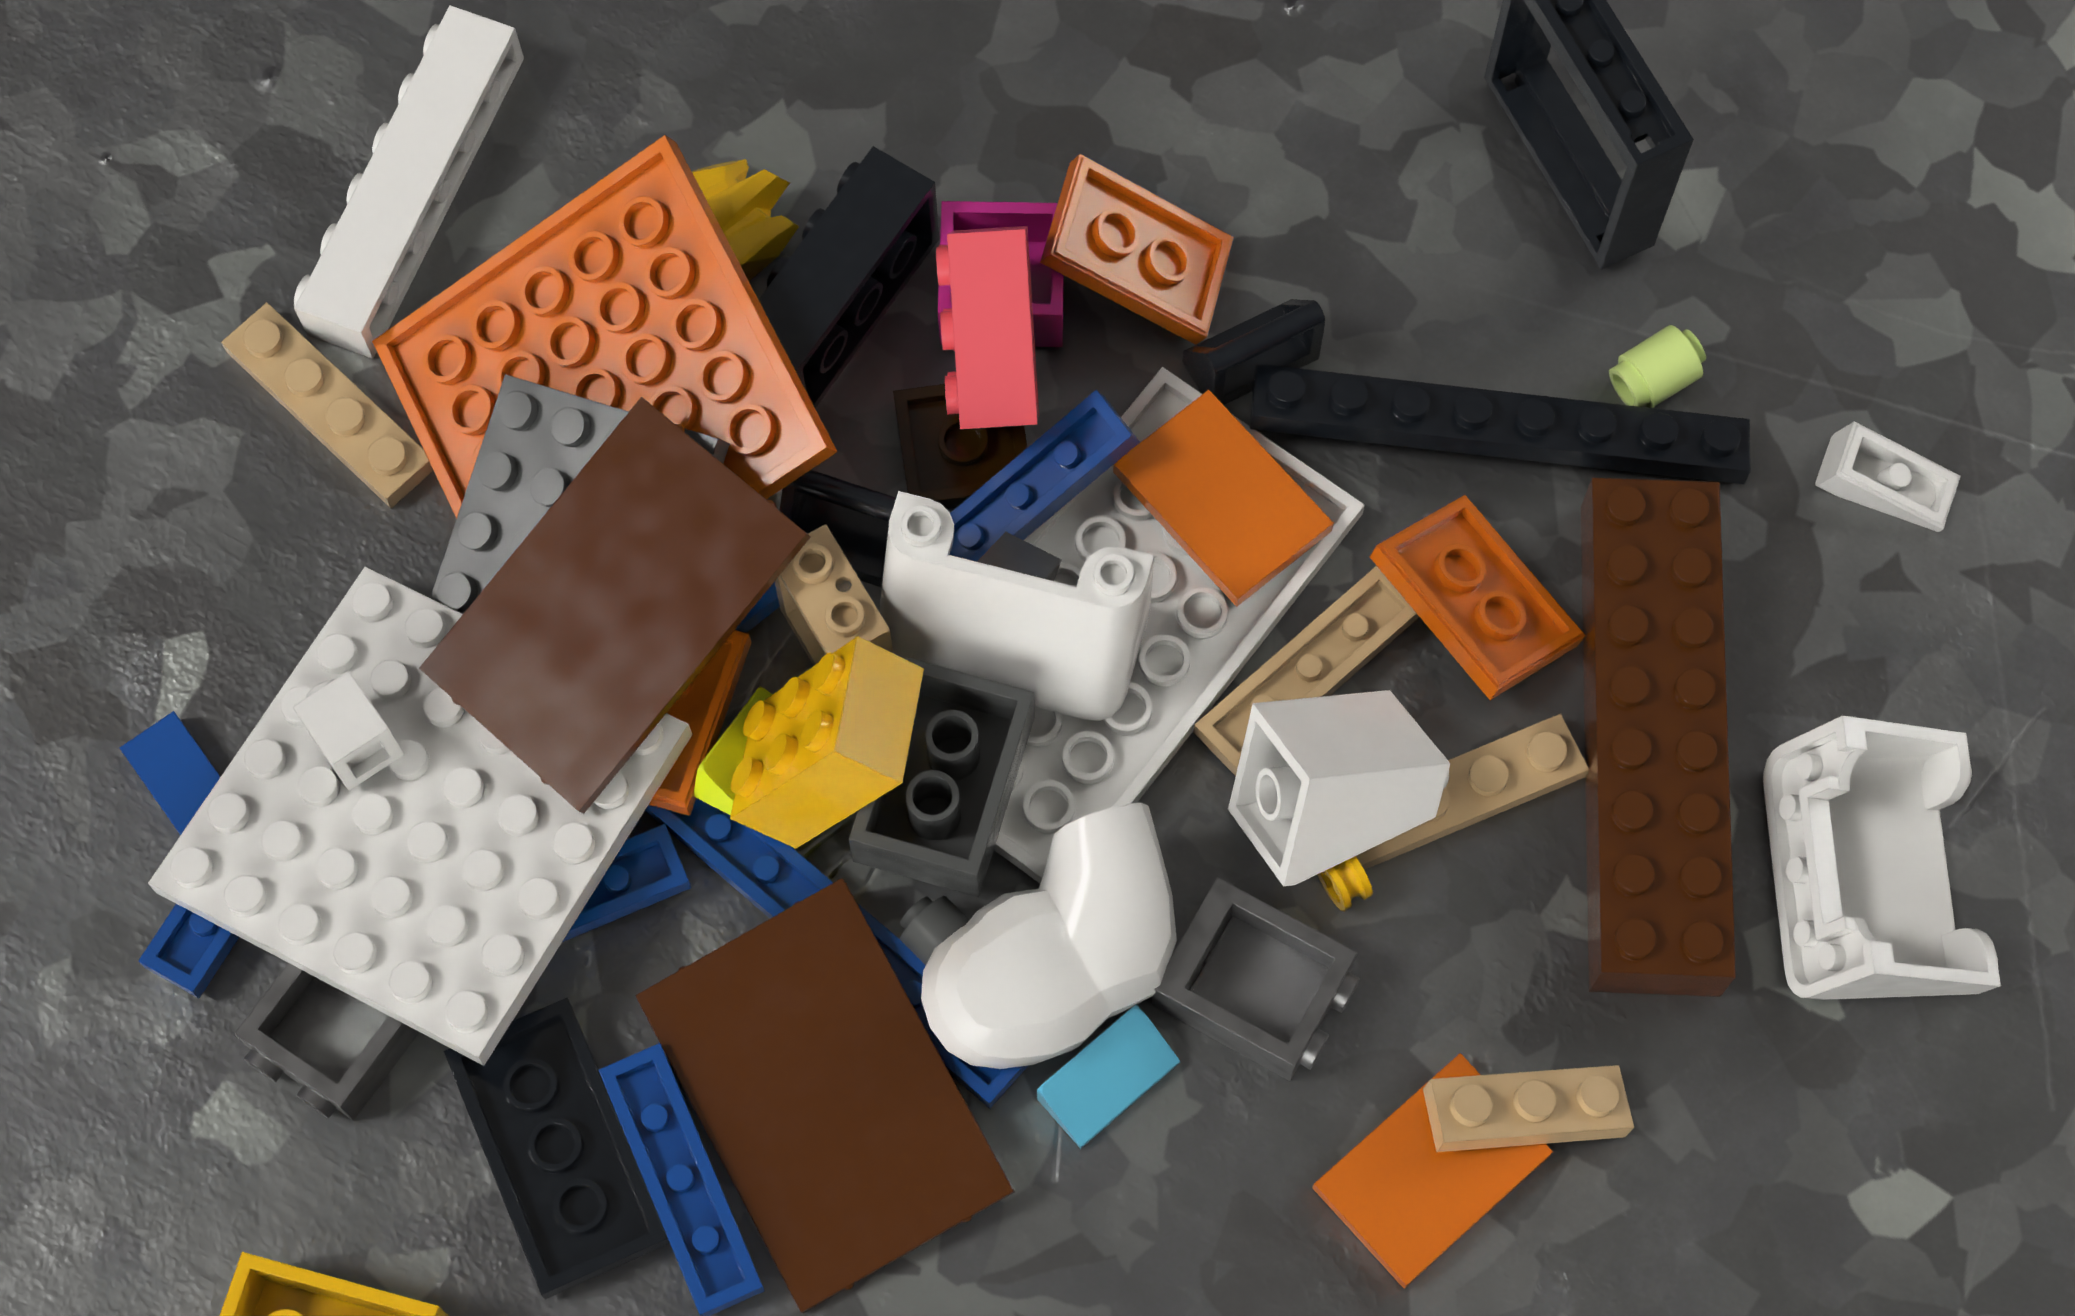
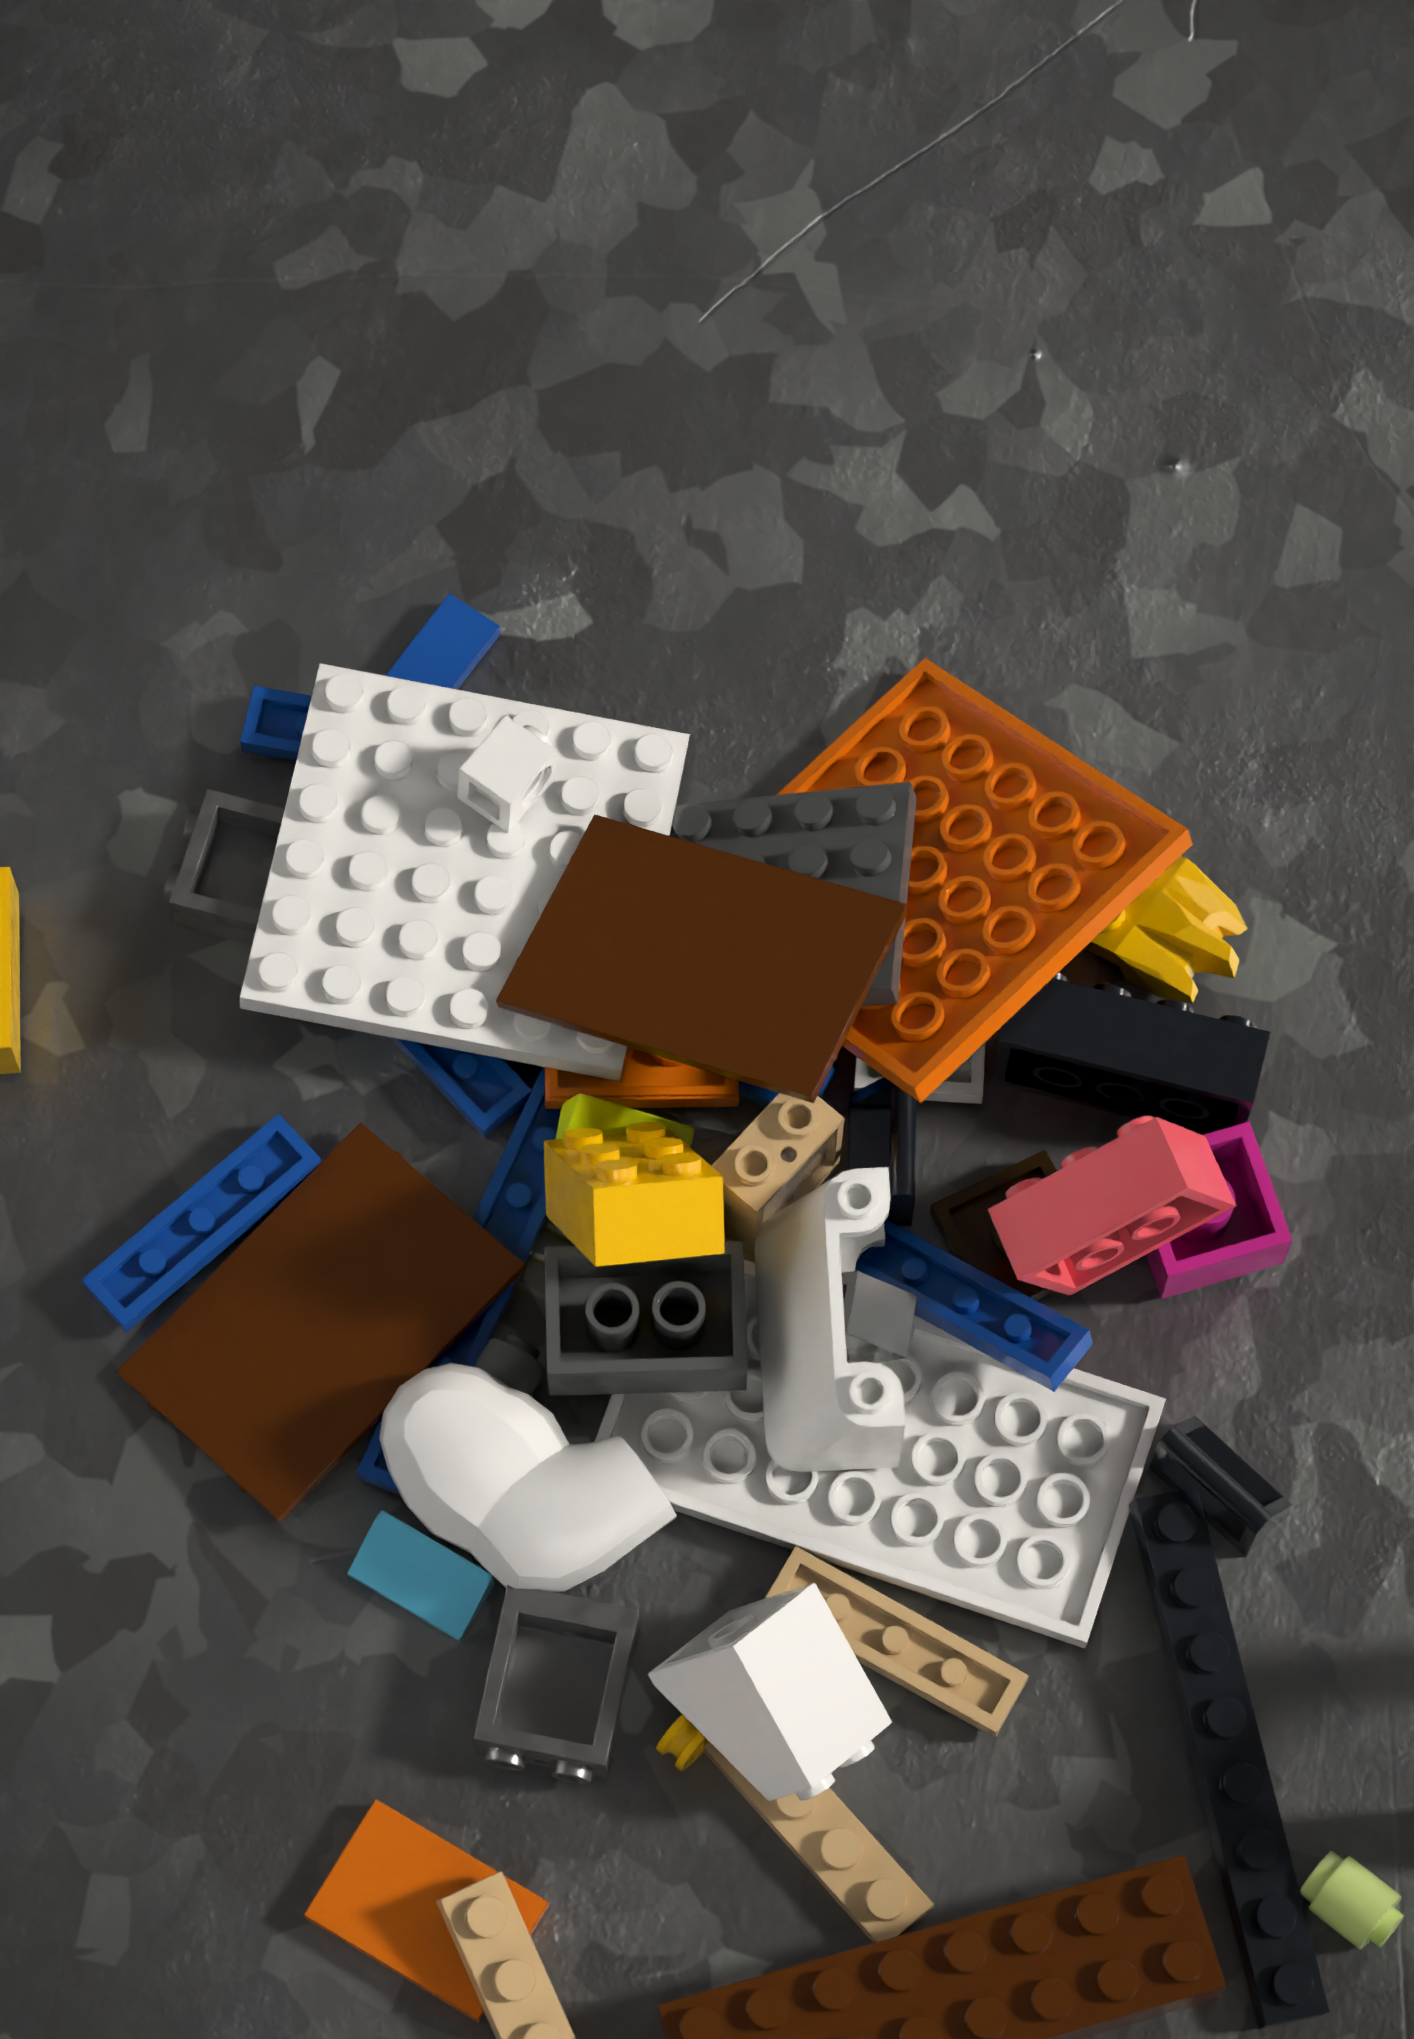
camera: 70 degrees right, 0 degrees up
tan plate [221,302,434,509] -> none
white brick [294,5,524,359] -> none
black plate [444,997,670,1299] -> none
orange tile [1040,154,1234,345] -> none
orange tile [1113,390,1334,607] -> none
orange tile [1369,495,1586,700] -> none

